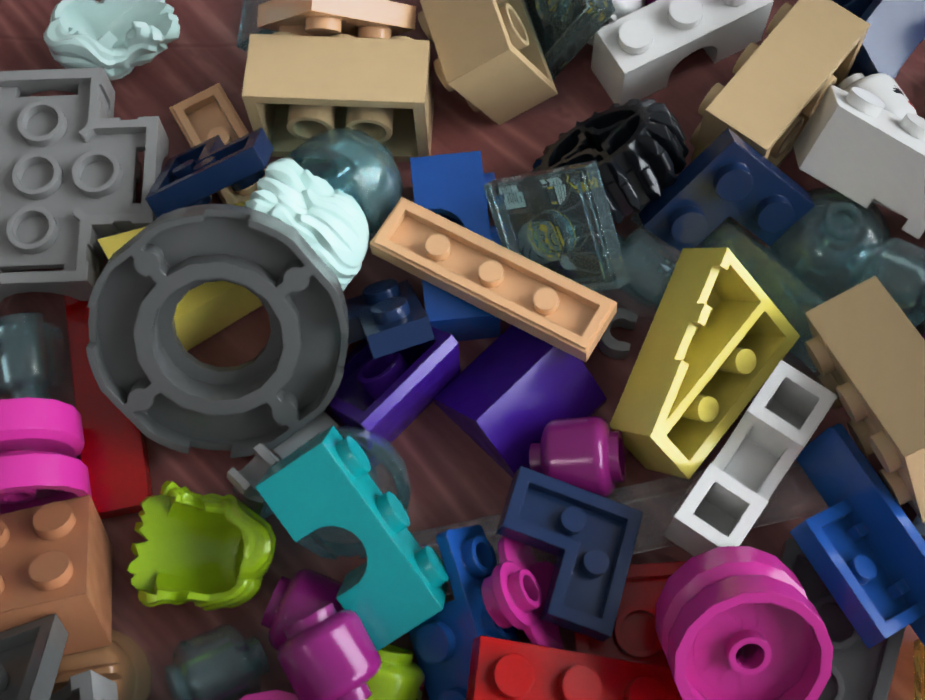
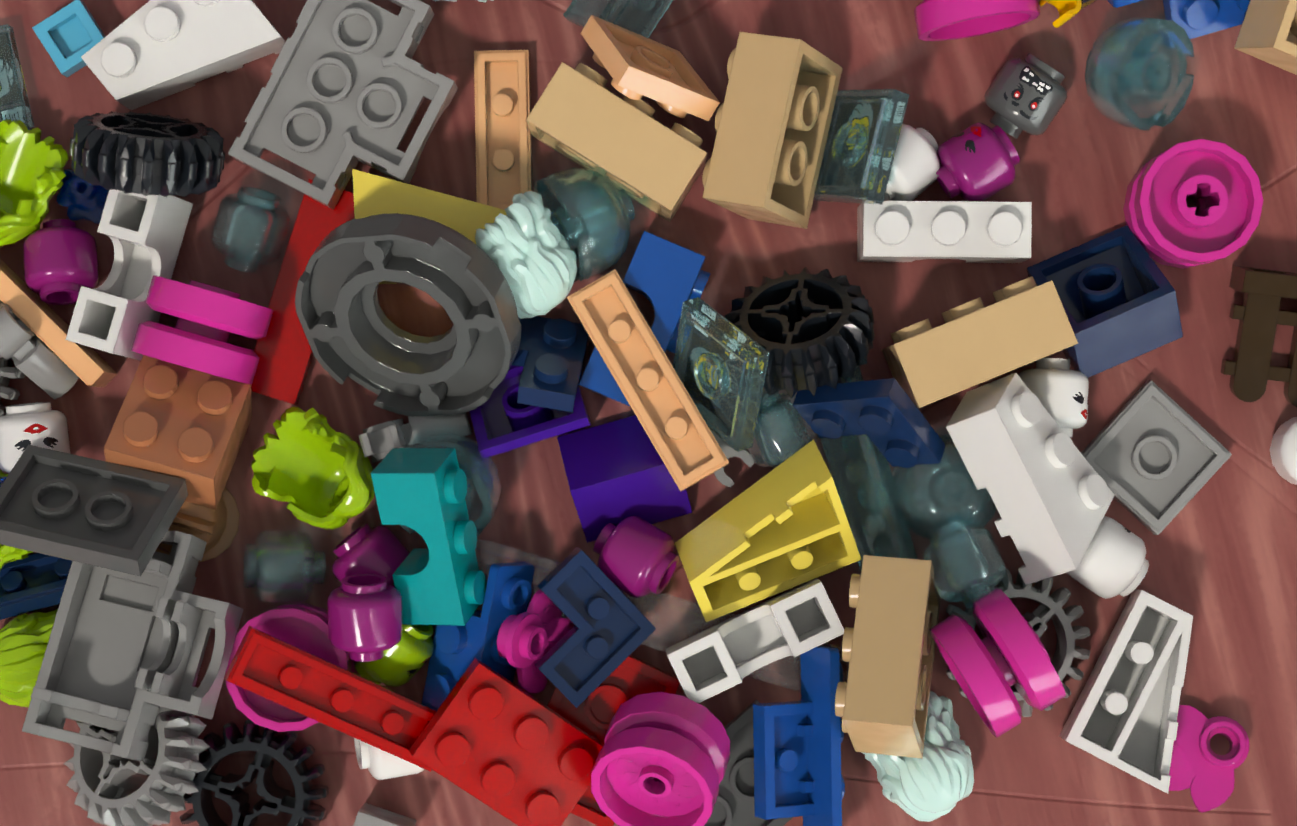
camera: 25 degrees right, 20 degrees up
dark blue plate [145,127,274,218] -> none

